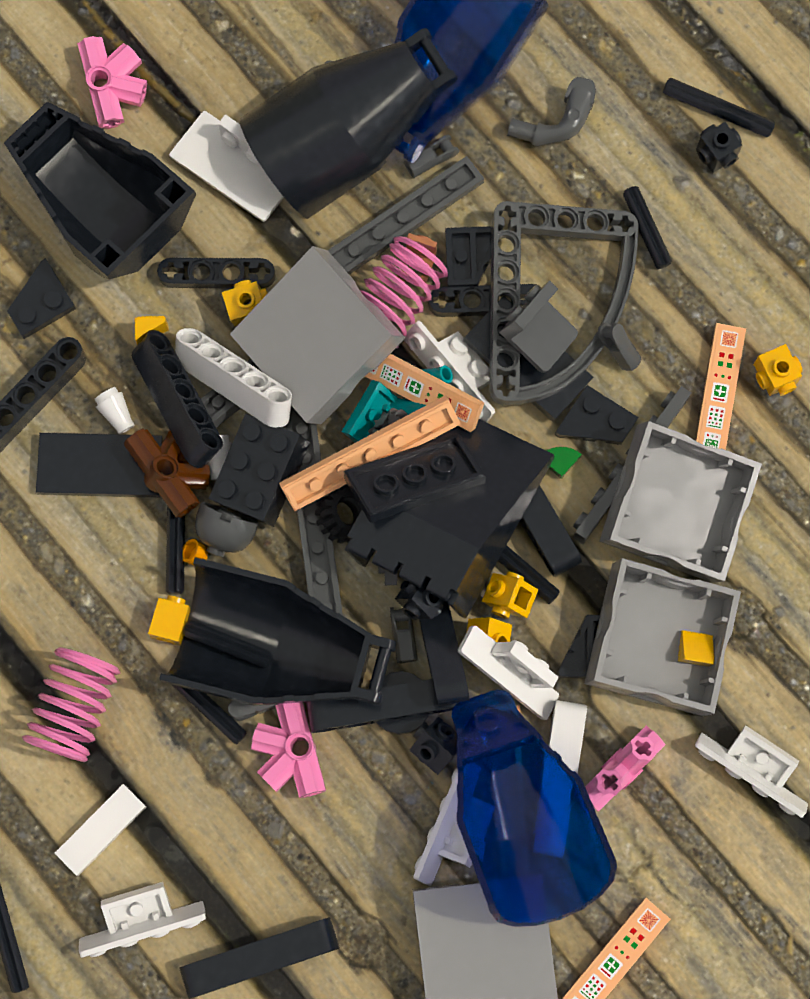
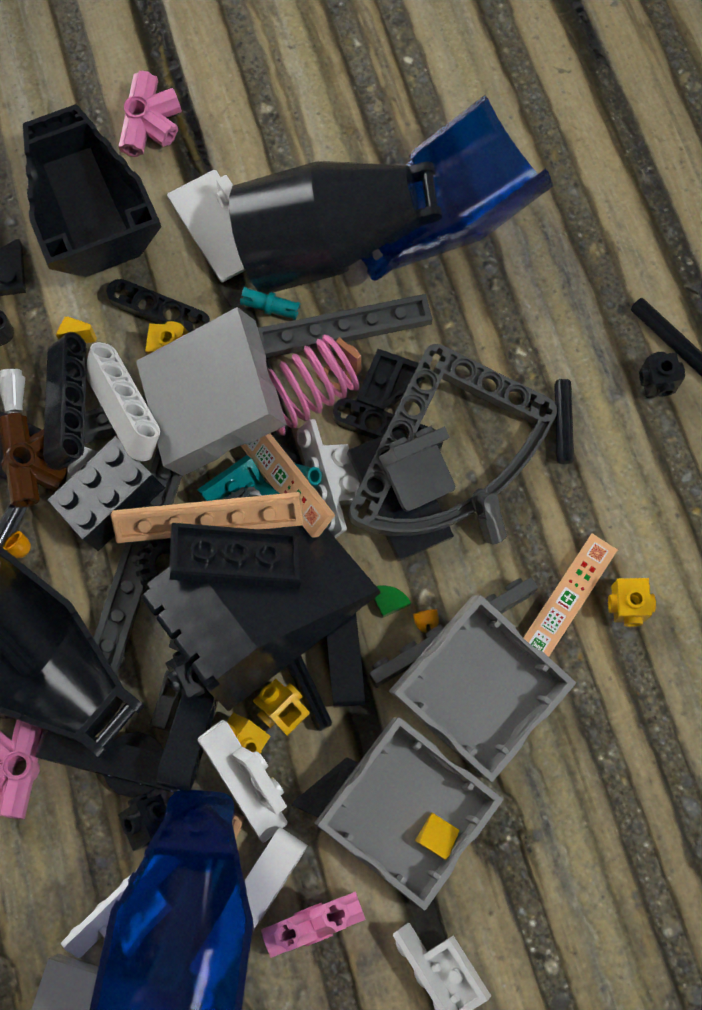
camera: 25 degrees right, 5 degrees down
dark grey cylinder [195,502,258,557] -> none
dark grey bar [404,134,460,178] -> none
dark grey piece [507,77,596,146] -> none
black wing [555,385,639,445] -> none
none -> teal pin [240,287,301,320]
none -> light orange hinge [413,609,439,633]

